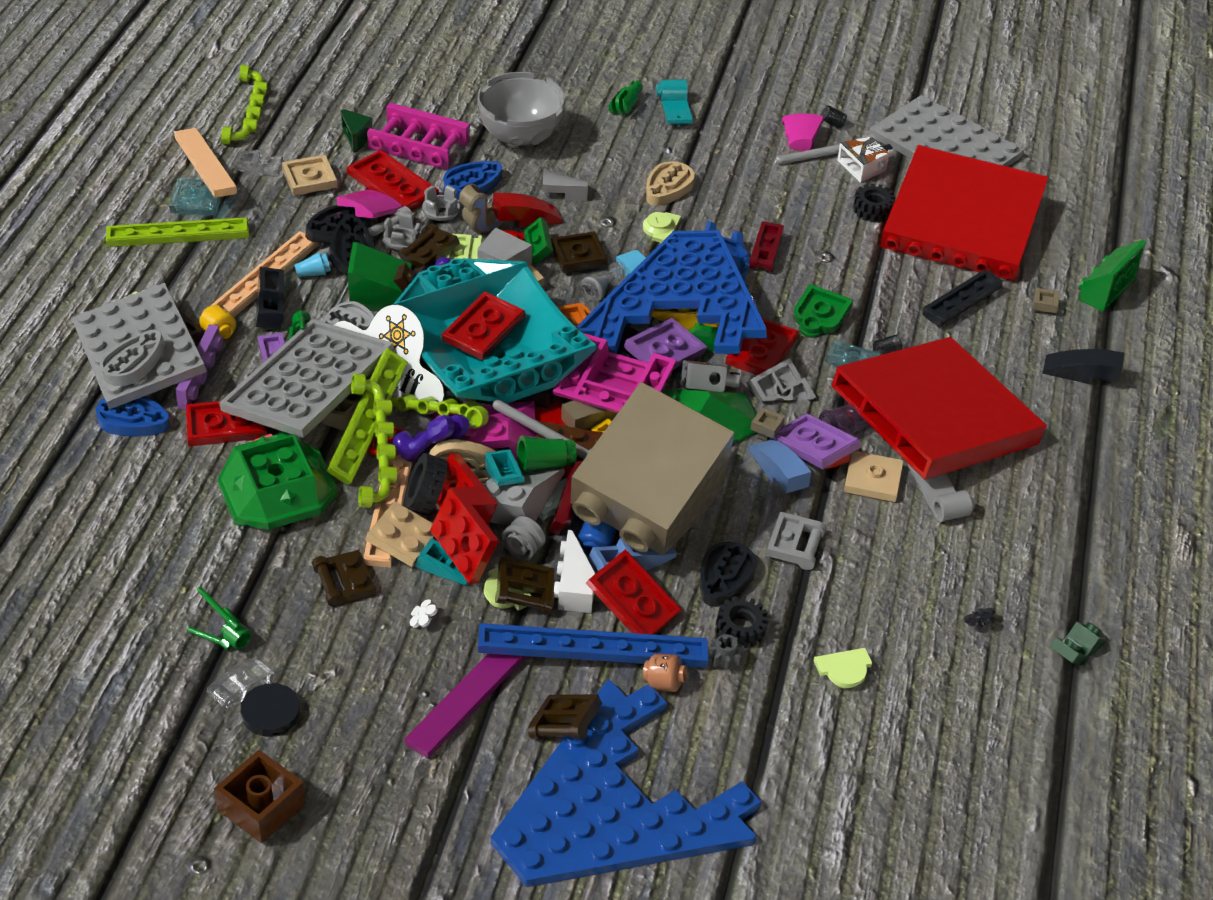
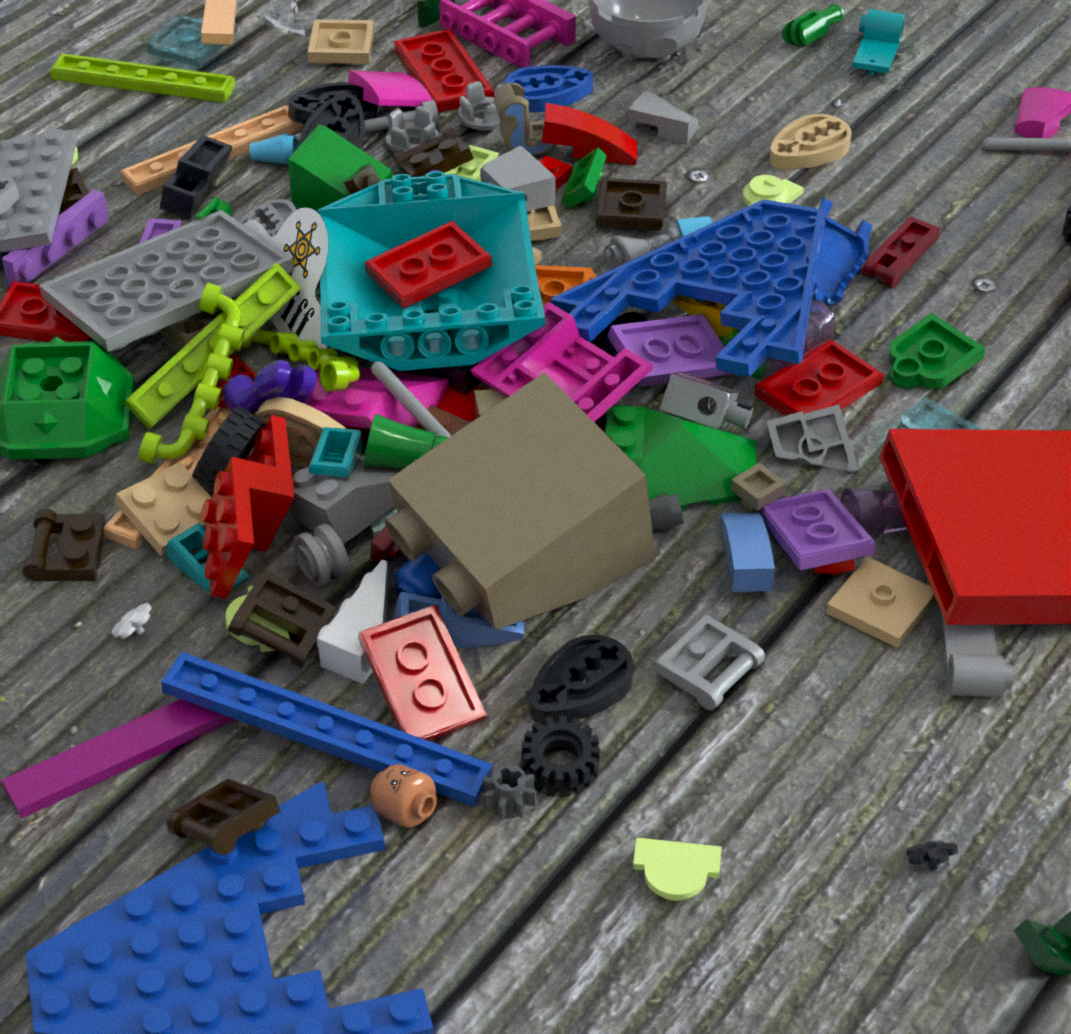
camera: 25 degrees right, 0 degrees up
yellow head [199,305,236,339] -> none
black piece [873,335,903,356] -> none

